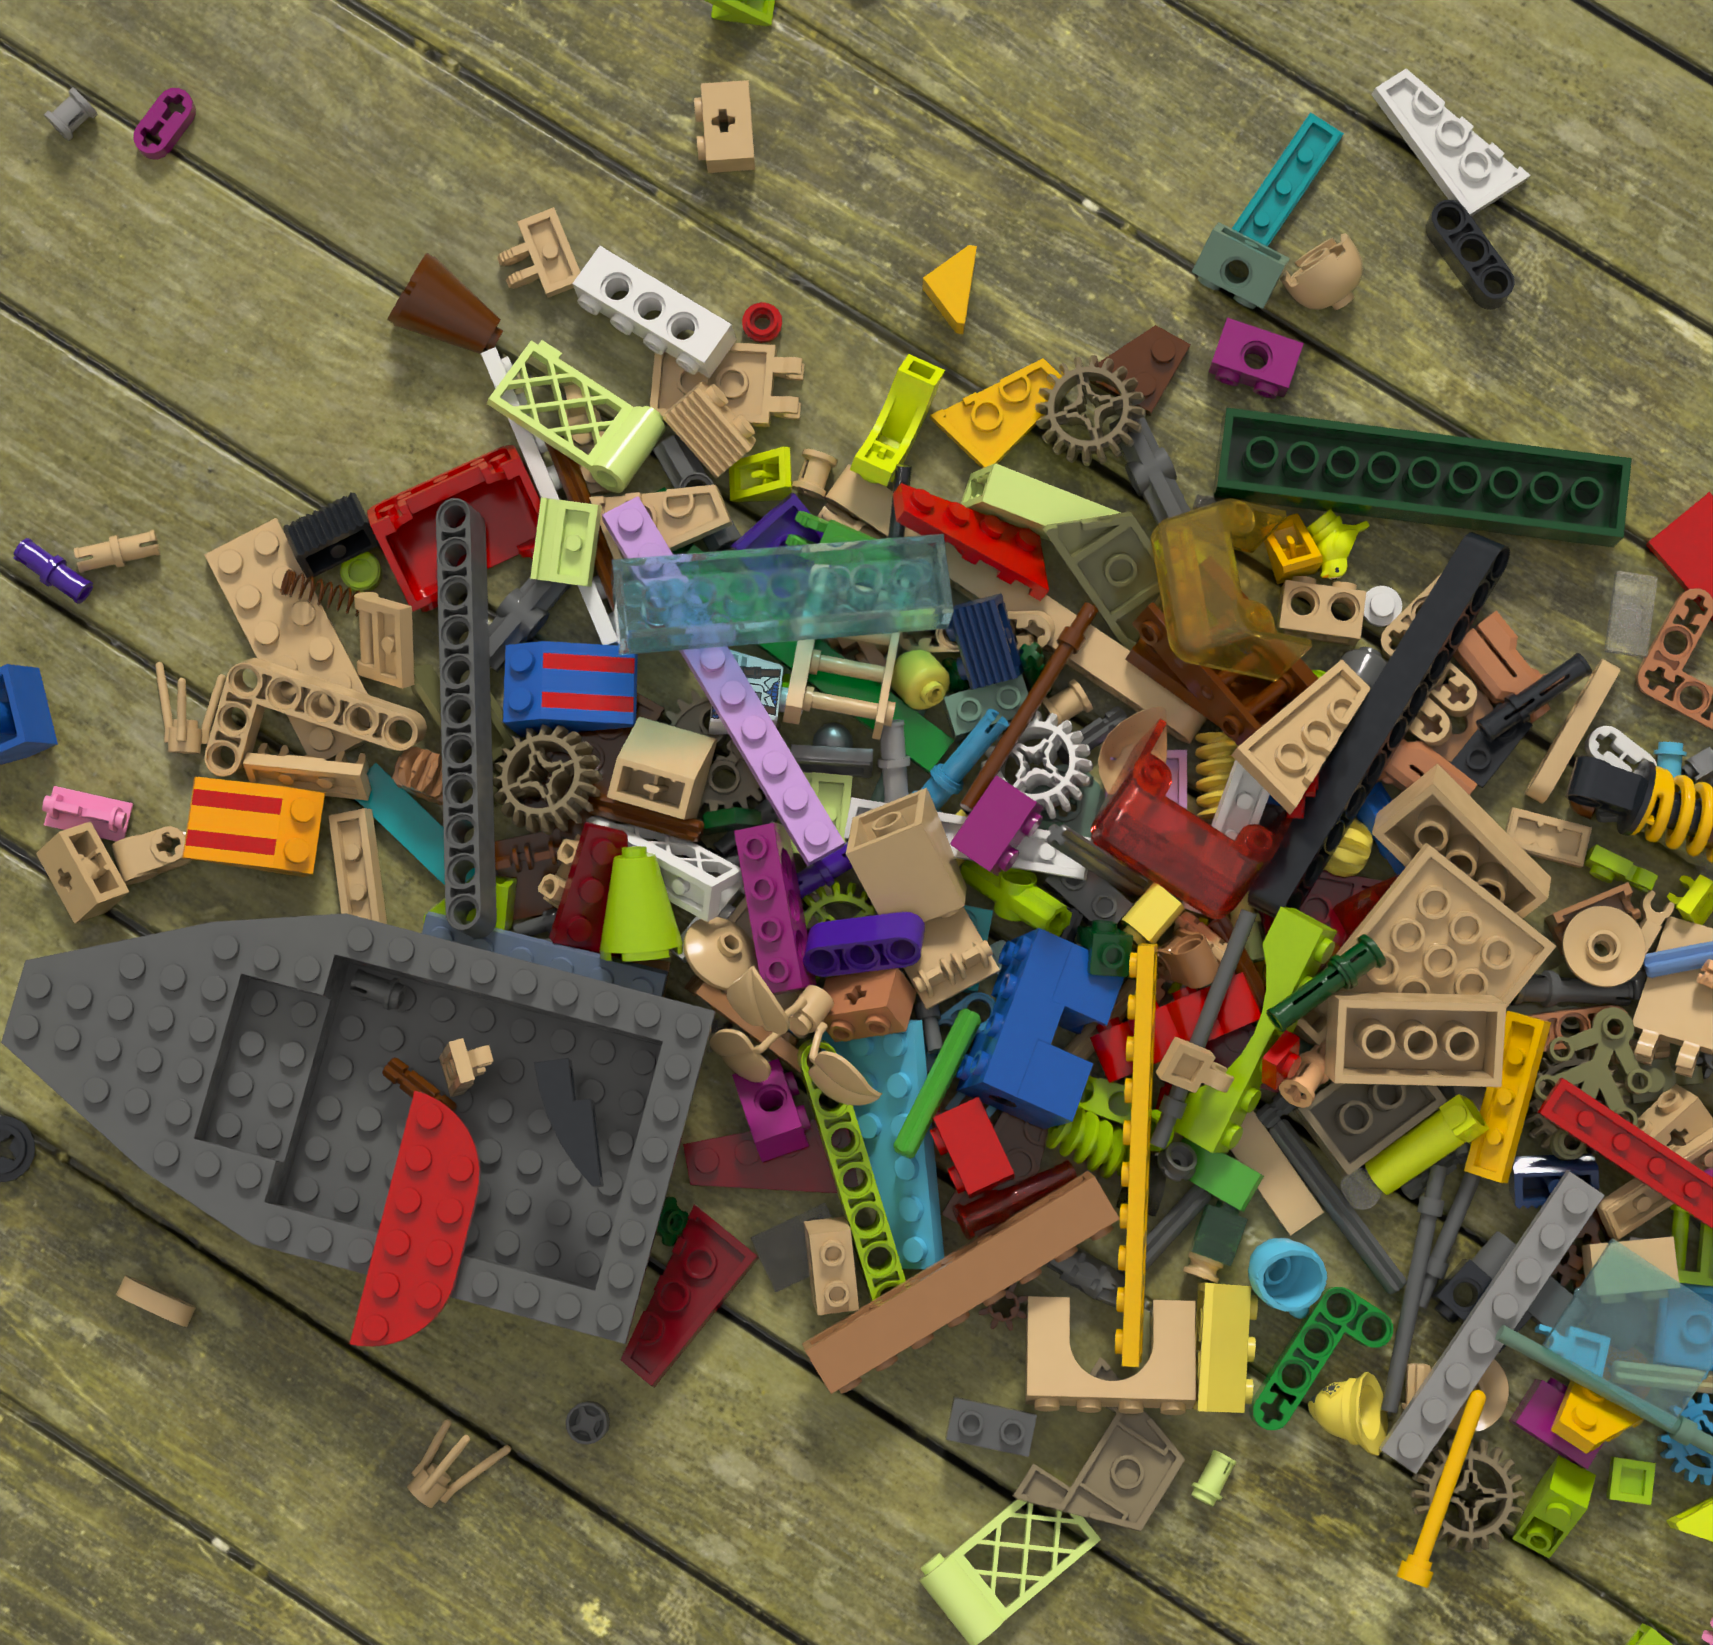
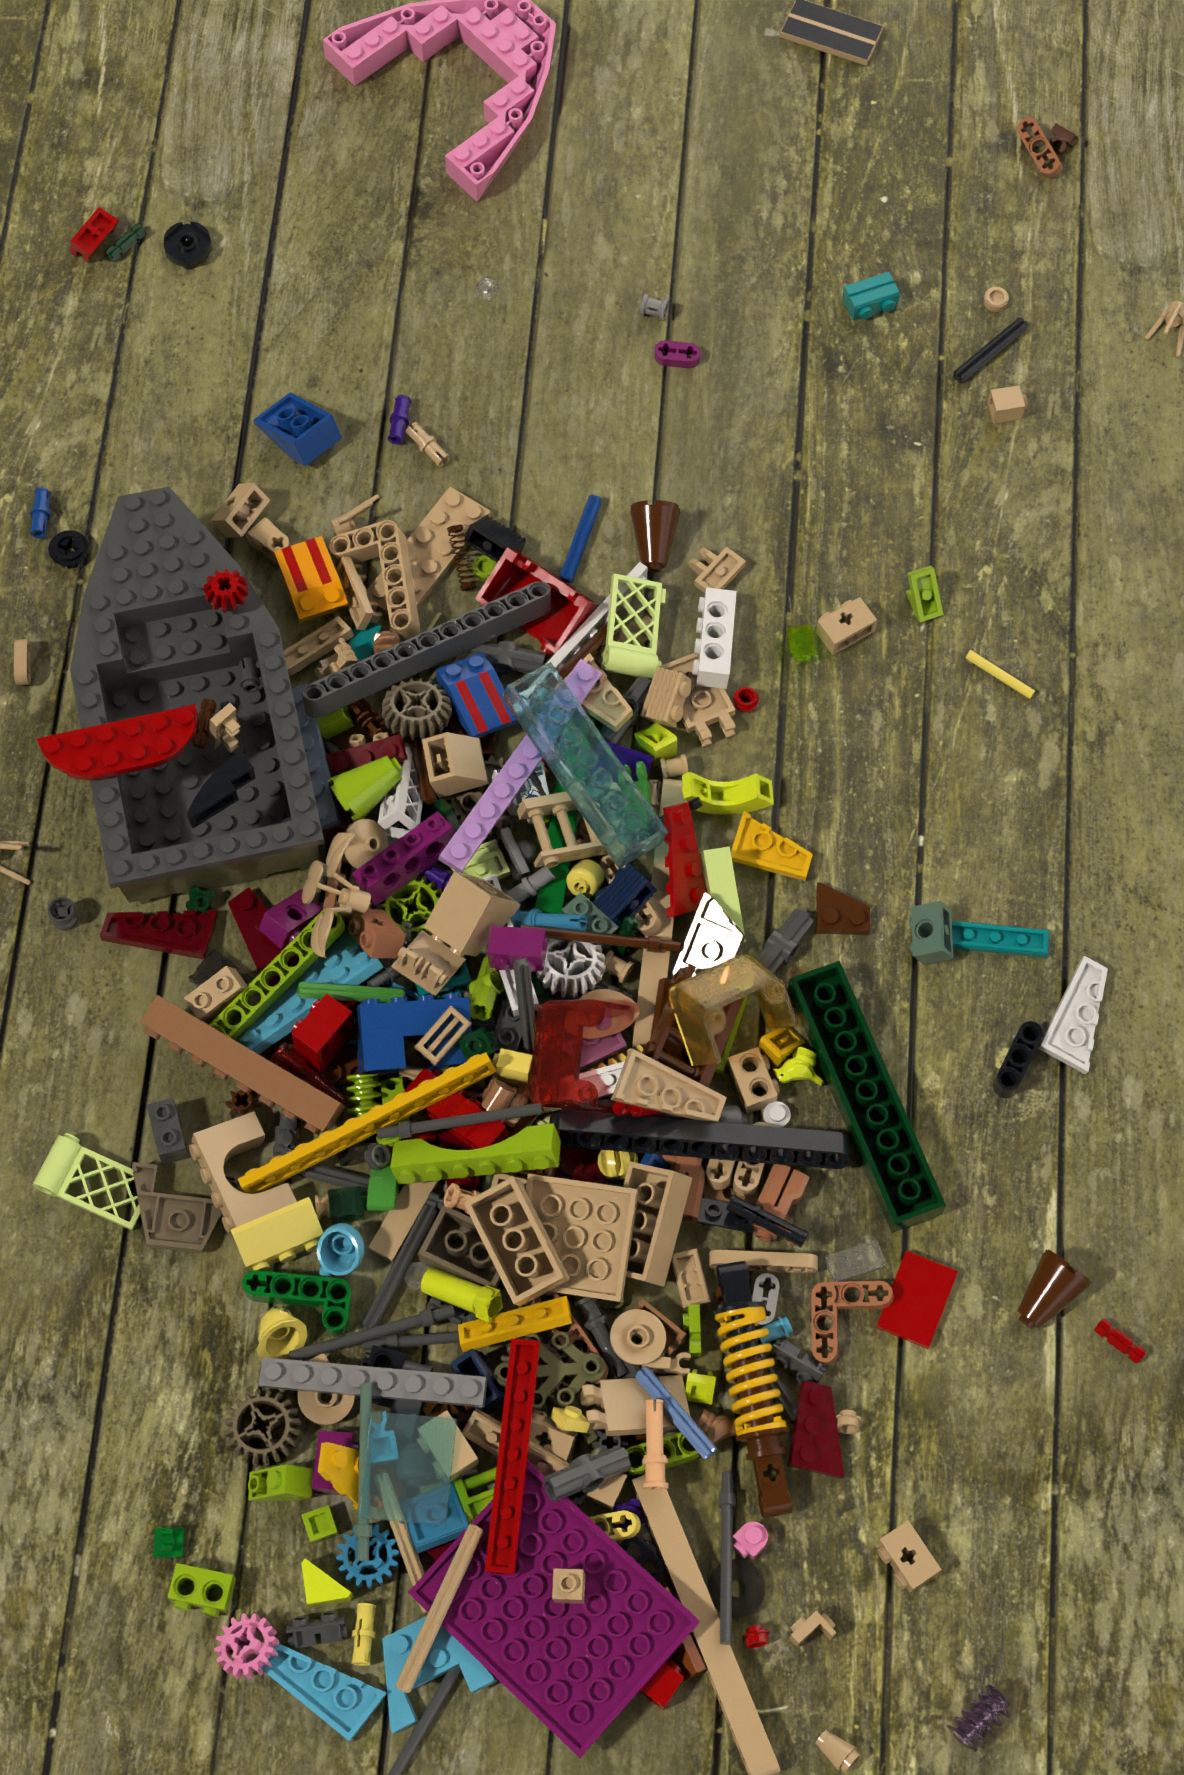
camera: 60 degrees right, 15 degrees down
bright pink hinge [42,786,133,842] -> none
tan plate [354,592,415,689] -> none
yellowish green plate [530,497,602,587] -> none
dark purple beam [803,912,925,977] -> none
yellow slope [922,245,977,334] -> none
dark tan gear [1035,355,1146,466] -> none
tan plate [1155,1037,1234,1093] -> none
yellowish green pin [1191,1450,1237,1507] -> none
magenta brick [1208,318,1304,399] -> none
red plate [1262,1030,1302,1090] -> none
dark green pin [1266,934,1386,1033] -> none
tan cylinder [1280,233,1363,310] -> none
yellow piece [1396,1390,1486,1588] -> none
none -> red gear [203,567,249,614]
none -> tan hair [314,638,359,679]
none -> tan tile [414,1006,472,1066]
none -> light yellow plate [550,1406,590,1433]
none -> blue axle [560,494,602,583]
none -> clear neon green bracket [786,624,818,662]

